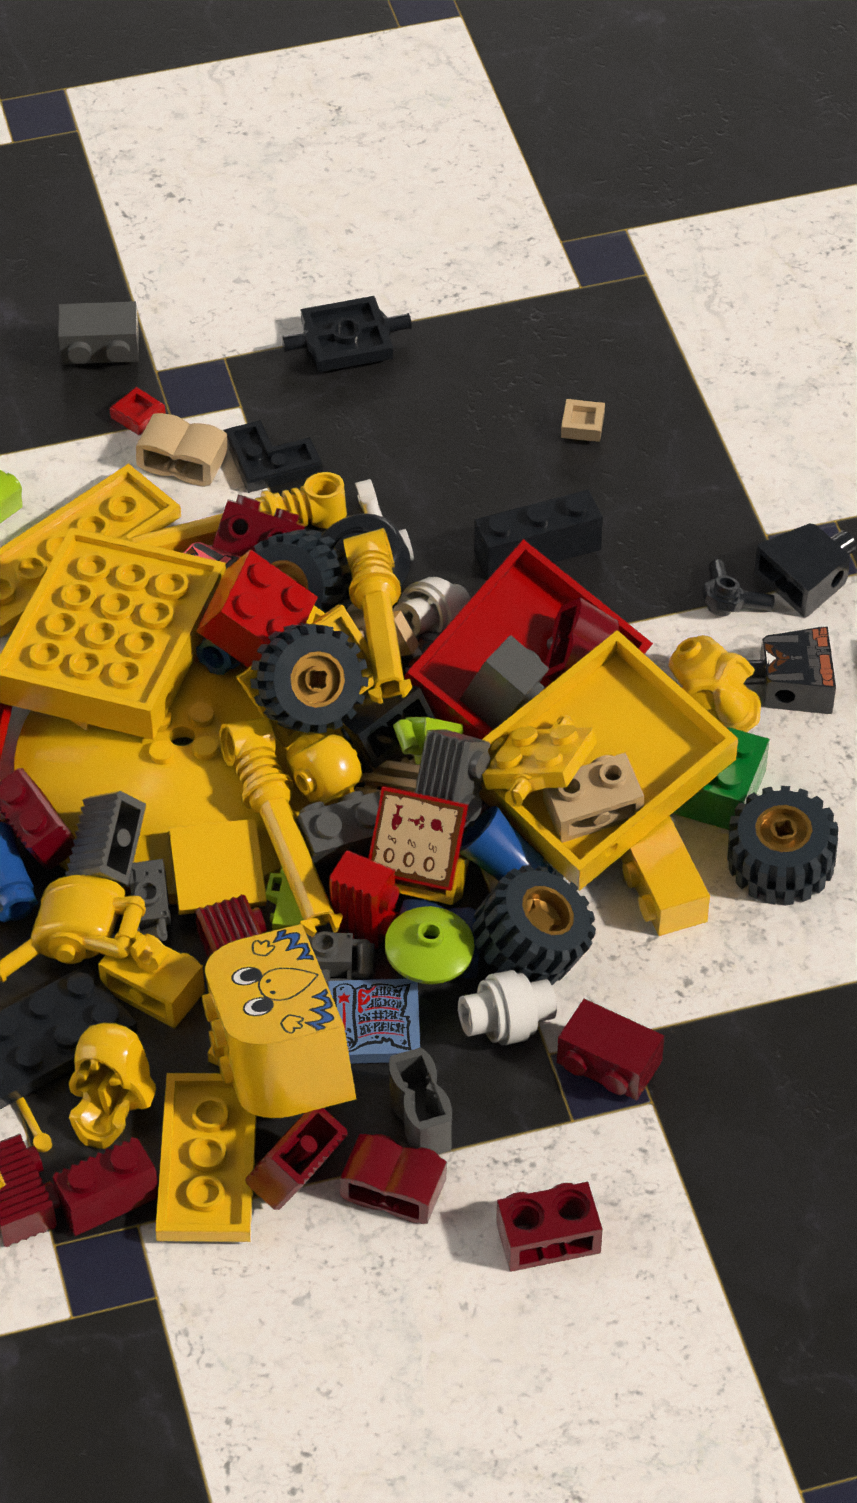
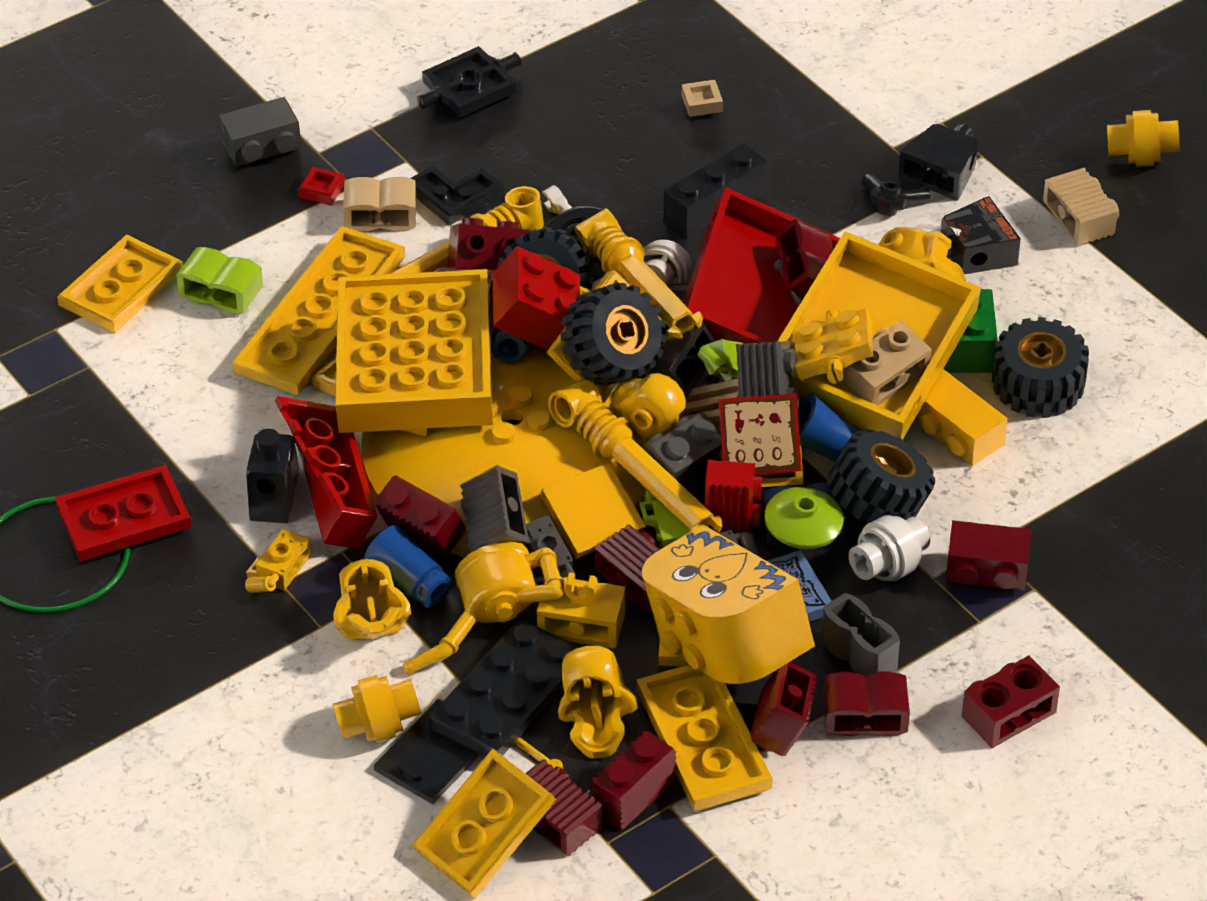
camera: 20 degrees left, 5 degrees down
dark grey brick [459,635,549,729] -> none

